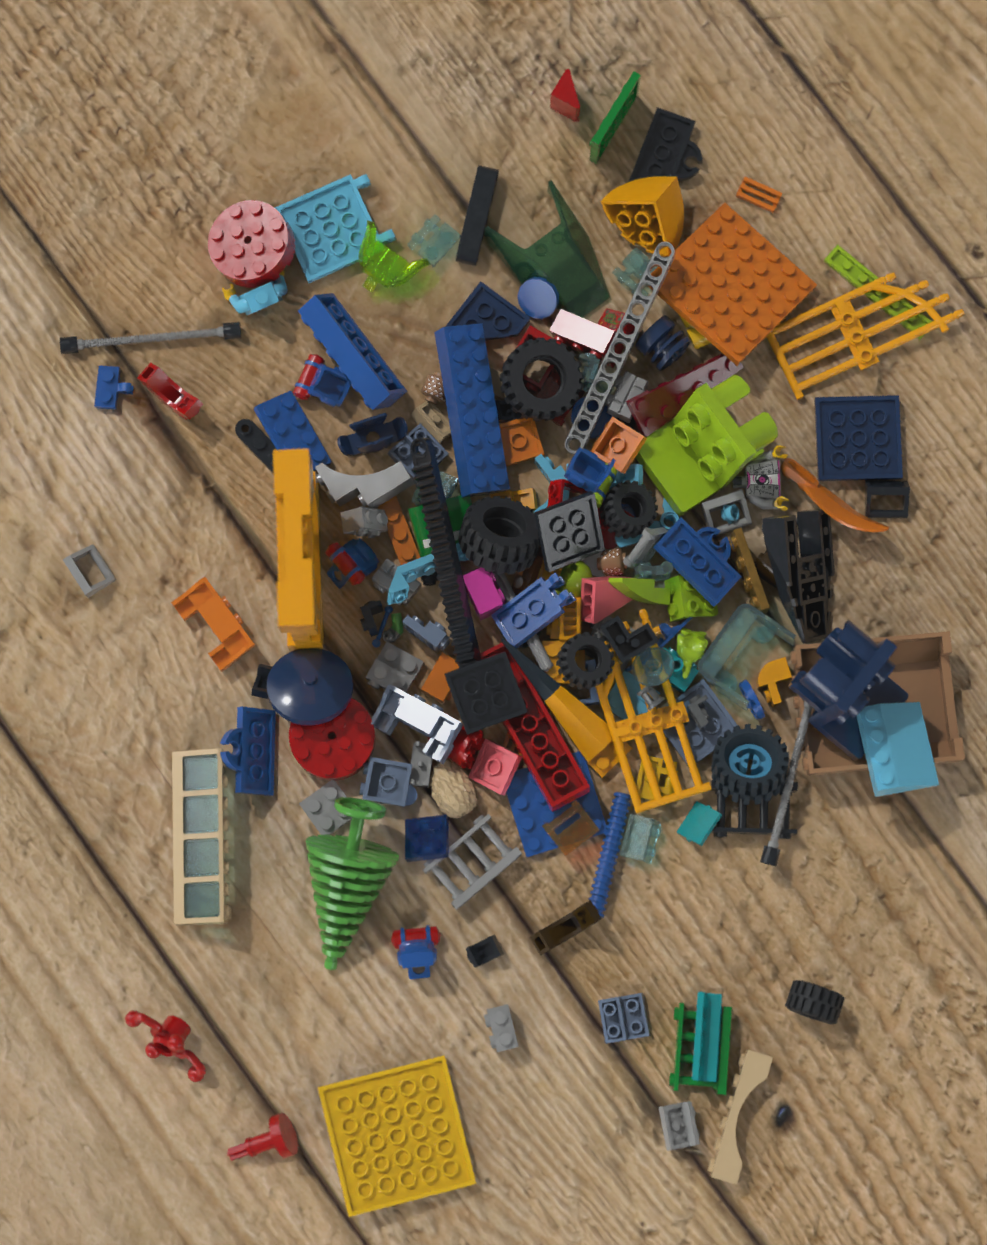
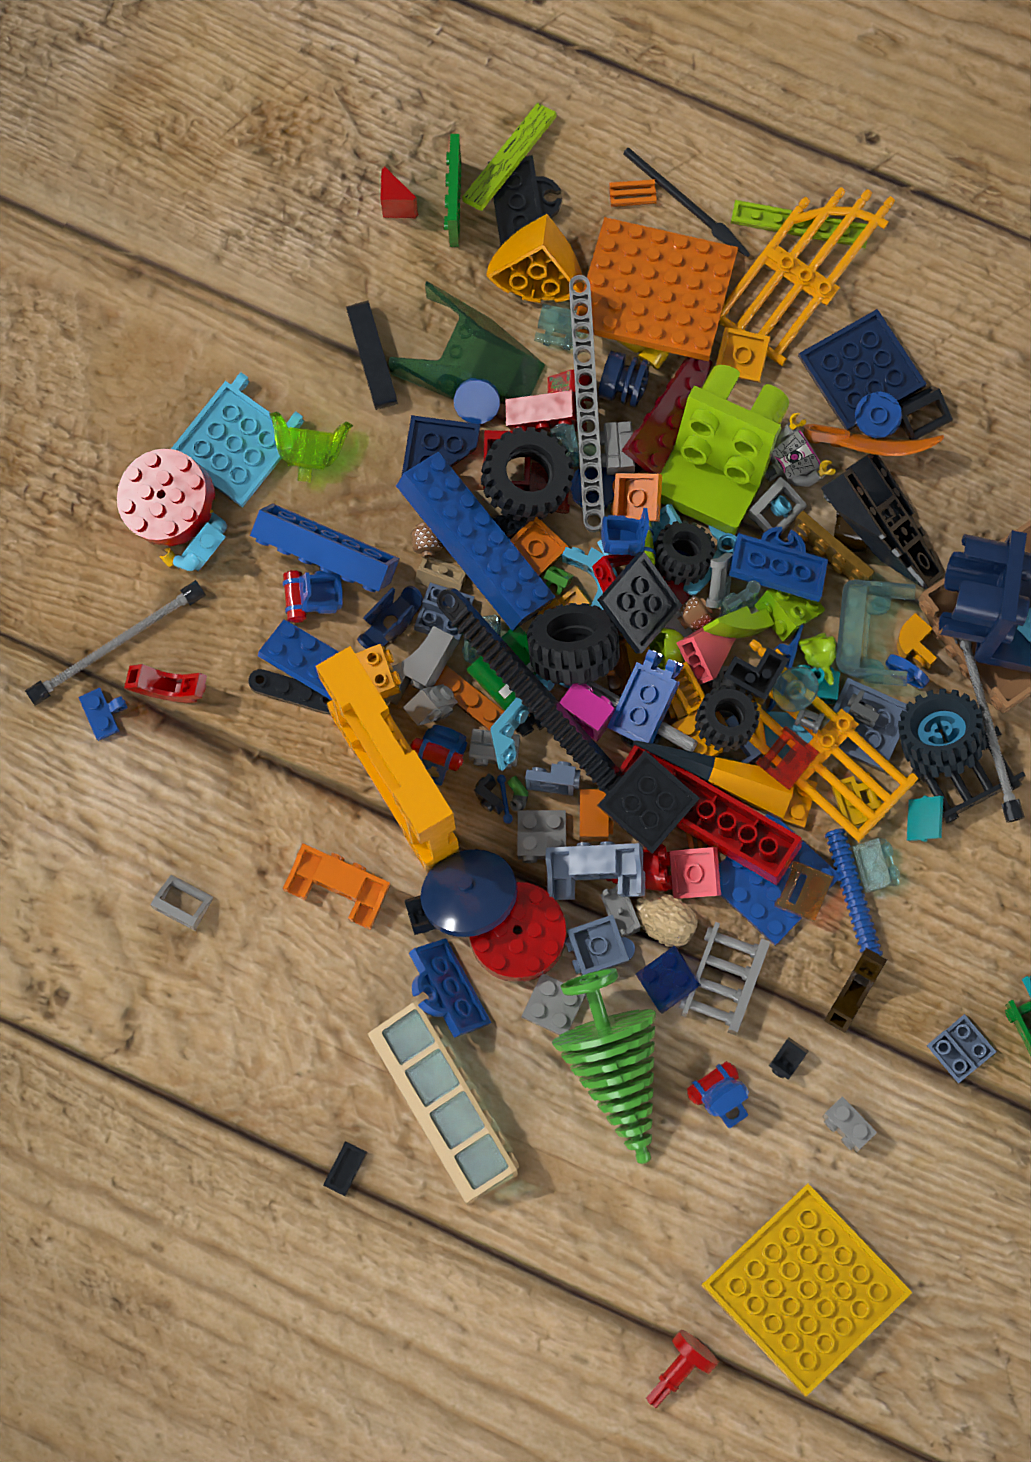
camera: 25 degrees left, 5 degrees down
red wheel [125,1010,206,1082] -> none
clear light blue plate [407,214,461,268] -> none
none -> black tile [323,1141,368,1197]
none -> light orange brick [355,644,402,699]
none -> lime tile [462,103,557,211]
none -> bright green tile [544,565,574,595]
none -> black piece [623,147,750,257]
none -> light orange plate [716,327,771,383]
none -> clear red plate [755,726,820,791]
none -> blue tile [855,391,902,439]

